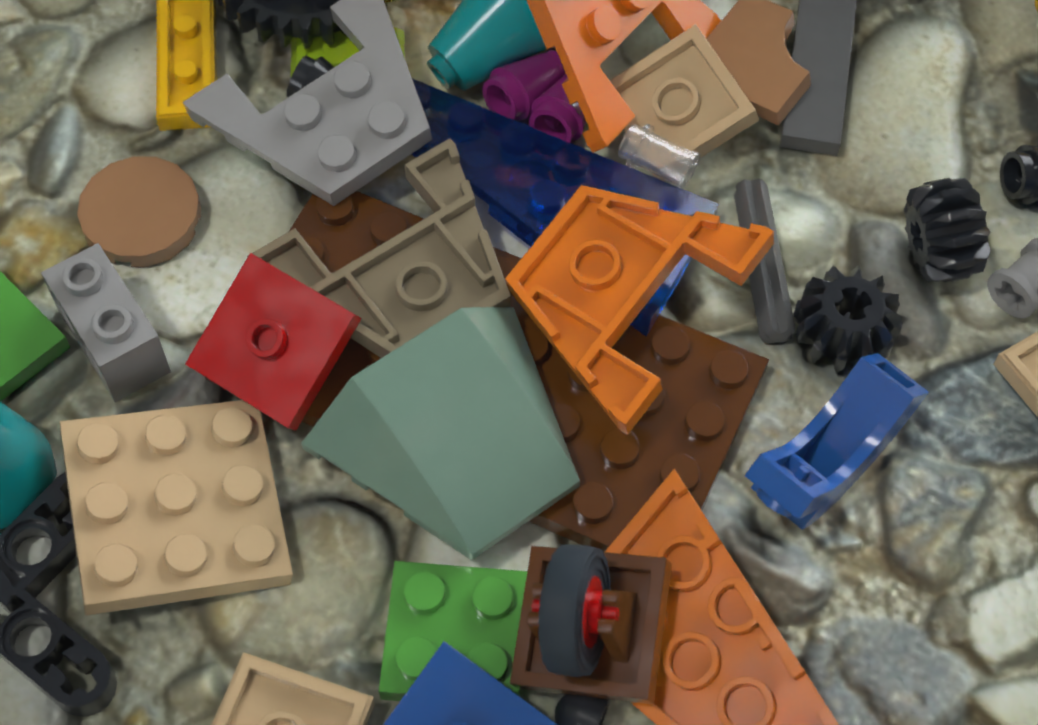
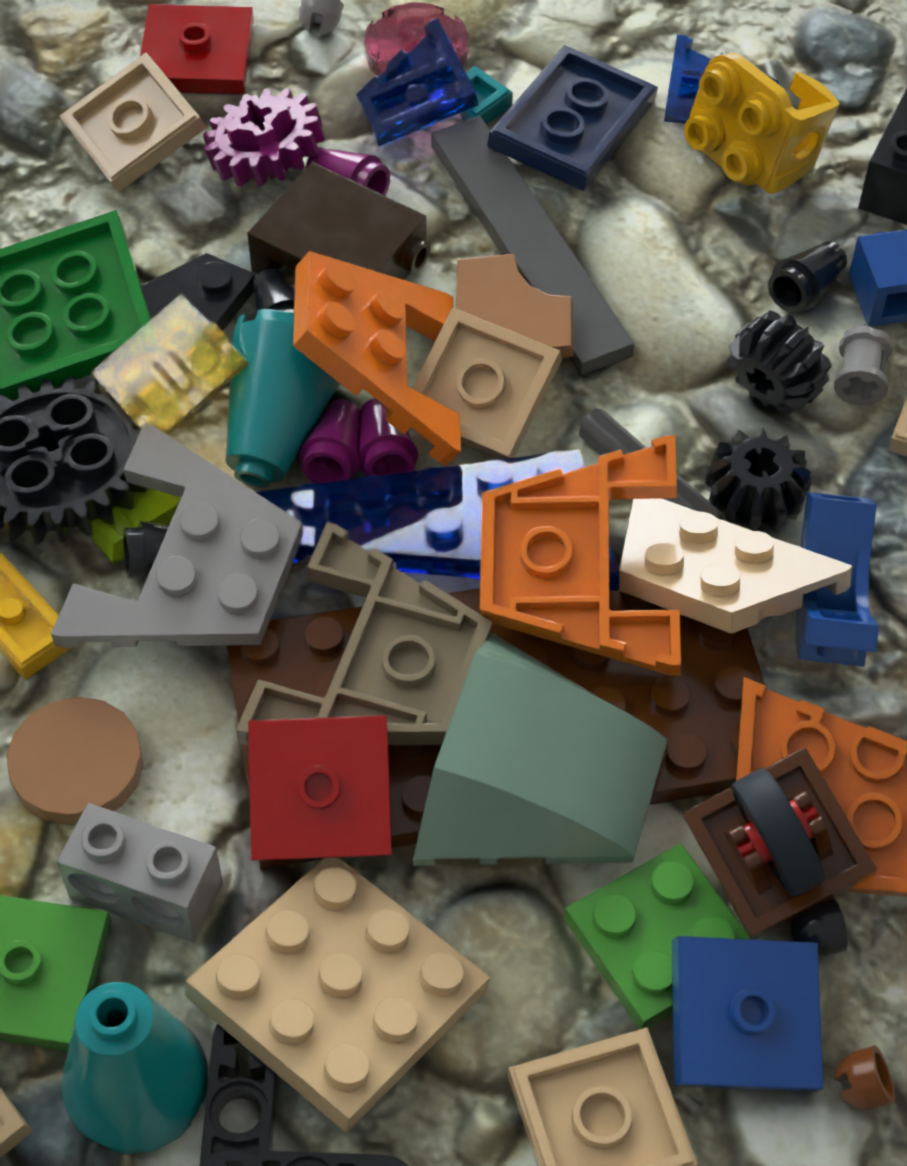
camera: 35 degrees left, 5 degrees down
clear pin [618,124,700,189] -> none
none -> wing [619,499,852,634]

